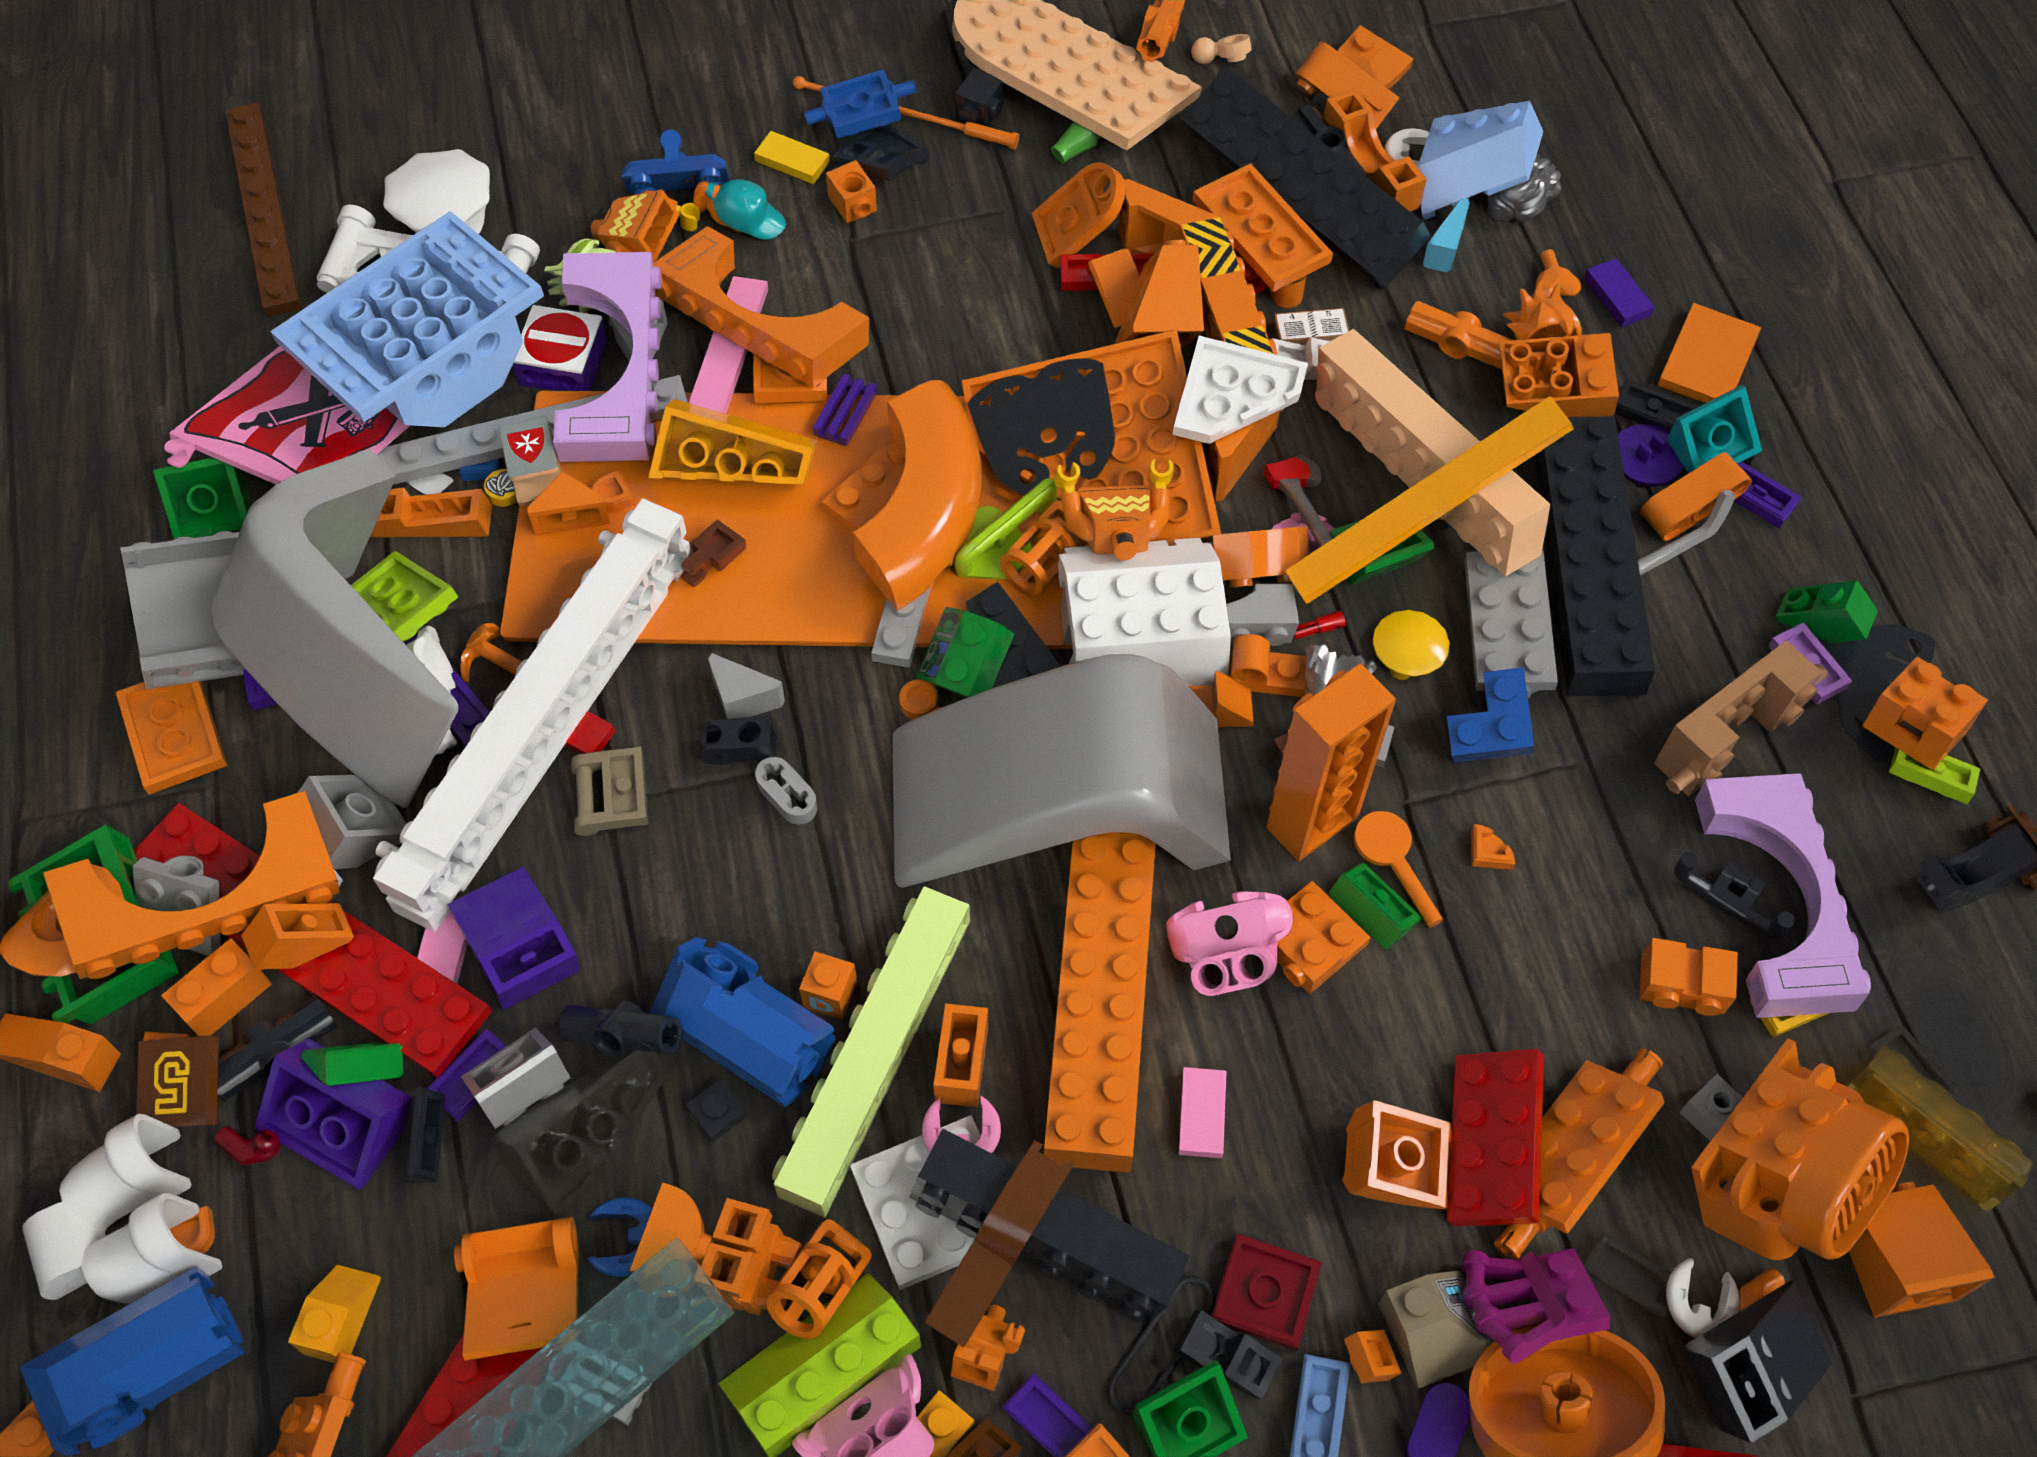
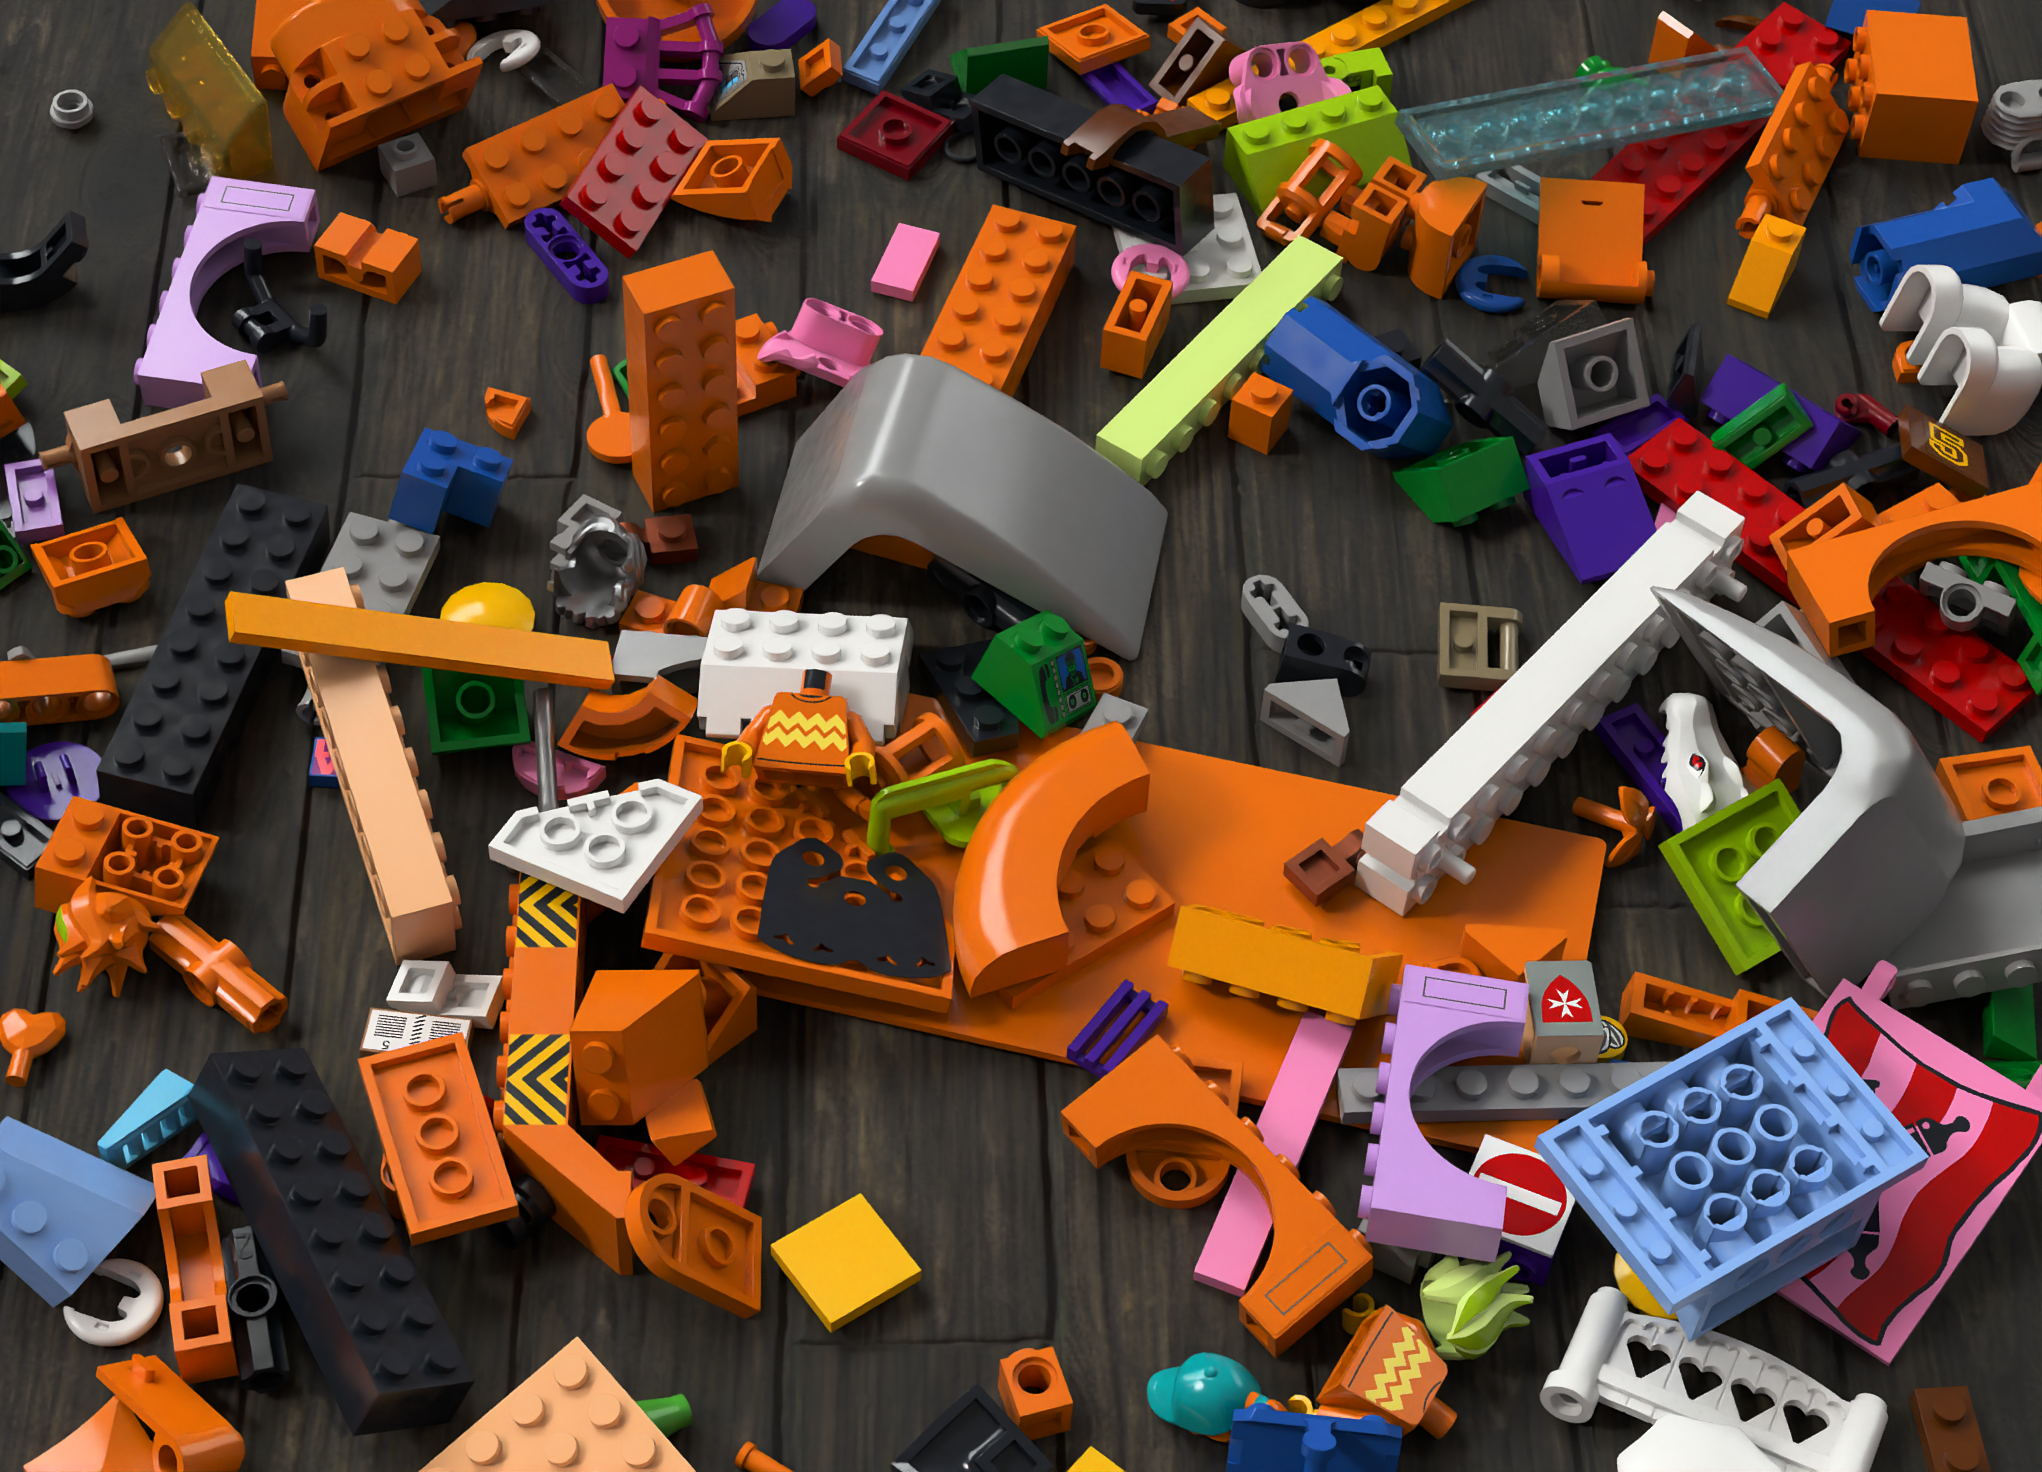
camera: 170 degrees left, 10 degrees down
none -> orange slope [30,517,152,618]
none -> dark purple beam [525,208,609,304]
none -> yellow tile [771,1193,922,1333]
none -> green slope [1392,437,1530,527]

